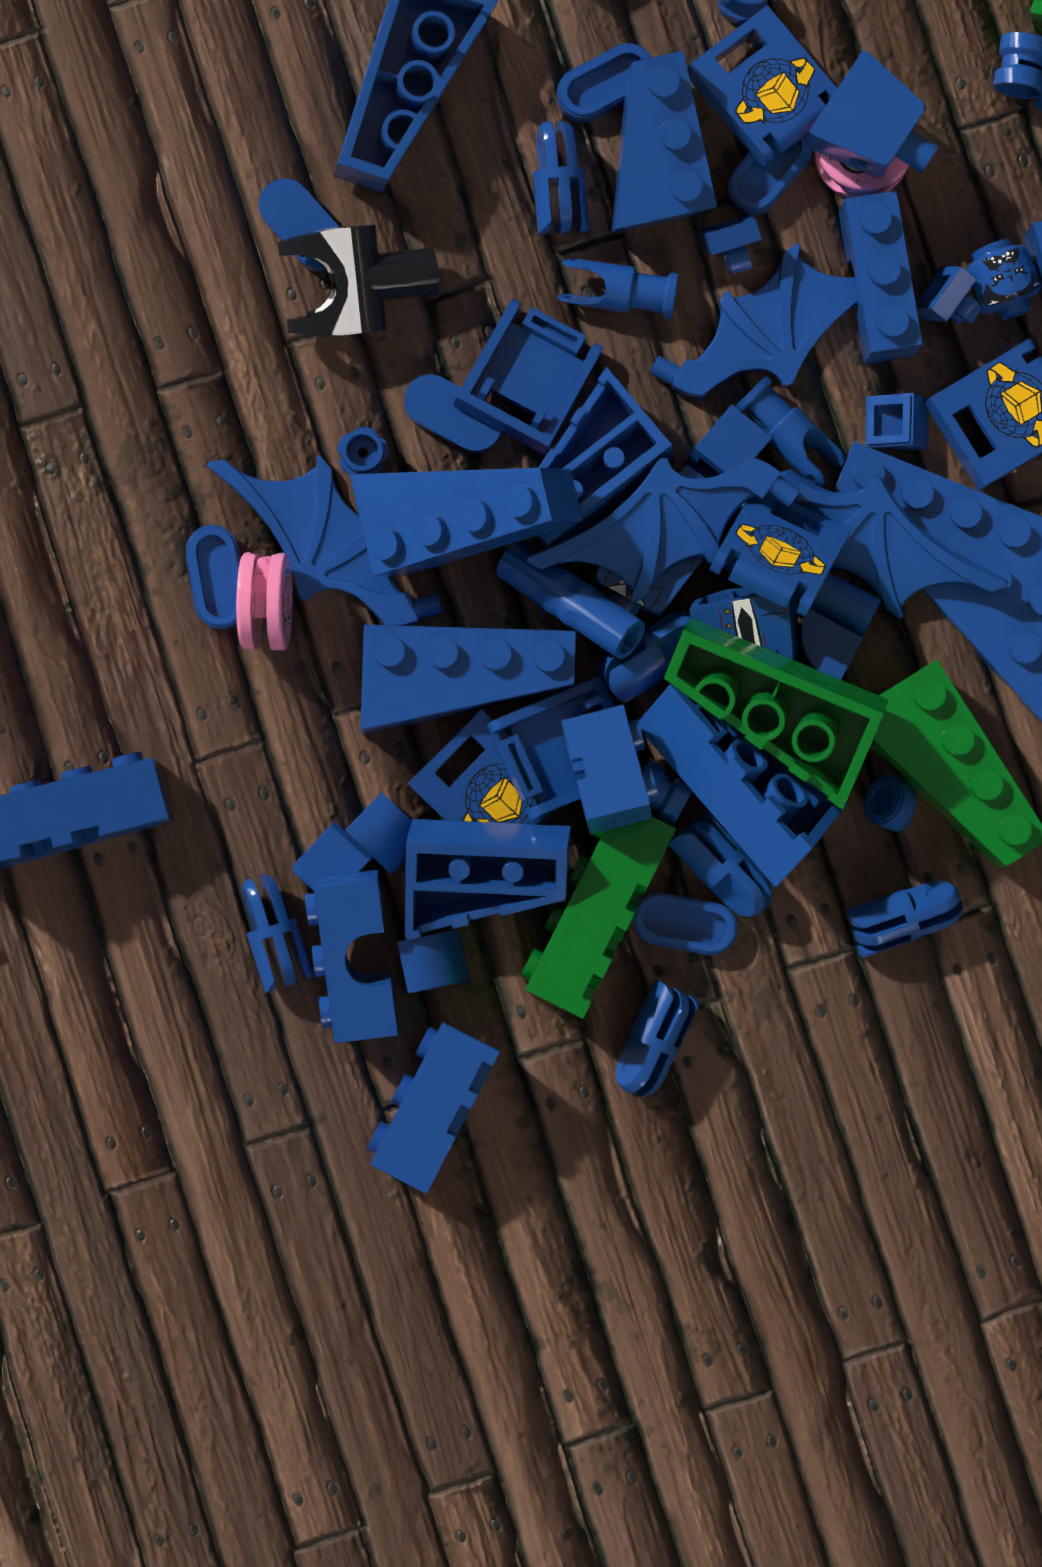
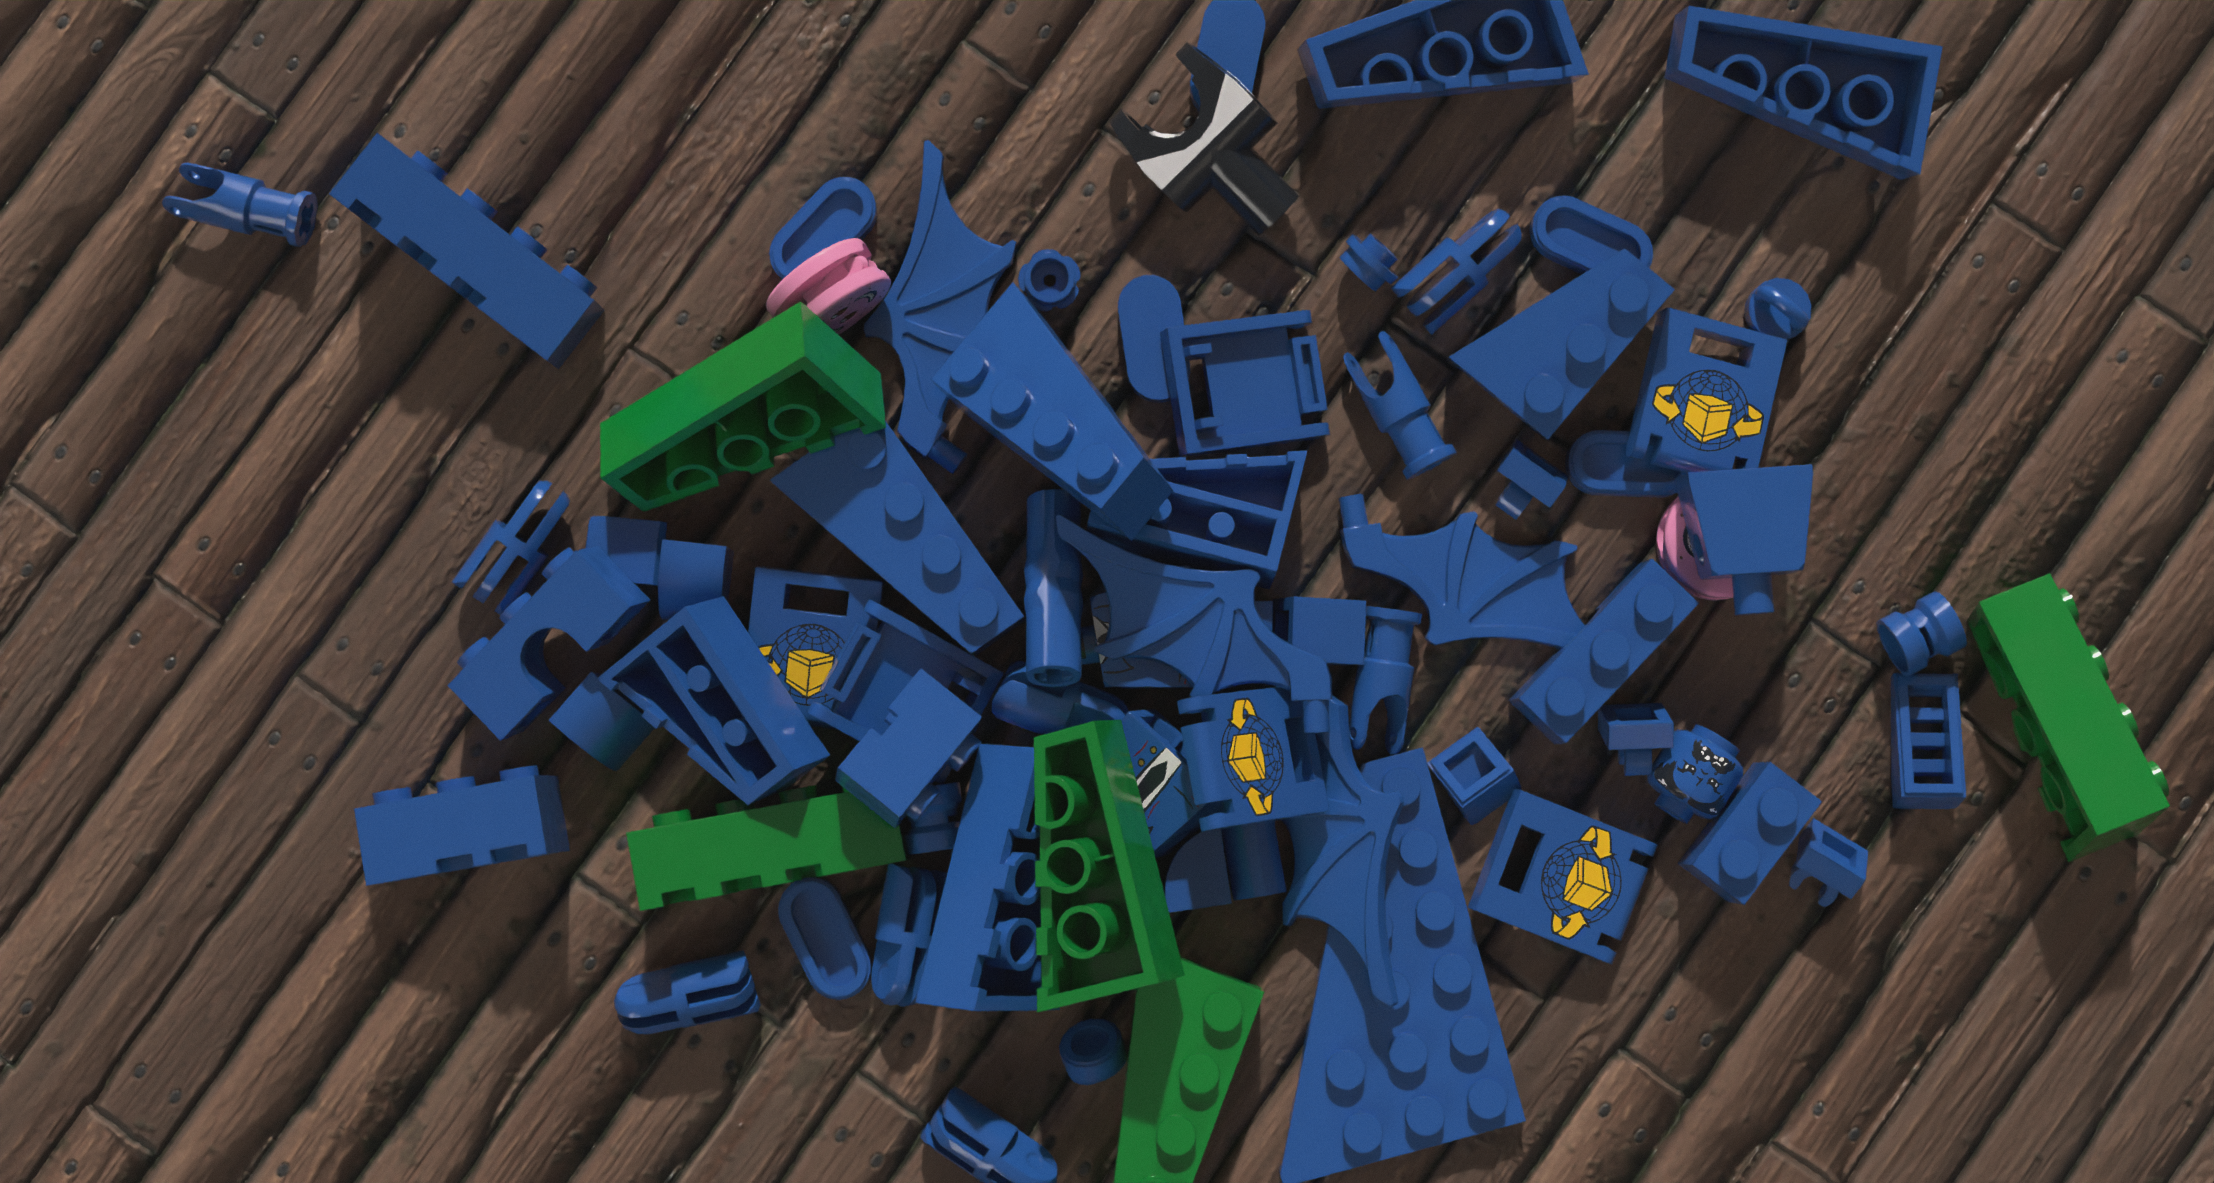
camera: 55 degrees right, 0 degrees up
none -> green wedge [600,301,886,512]
none -> blue plate [1340,233,1398,292]

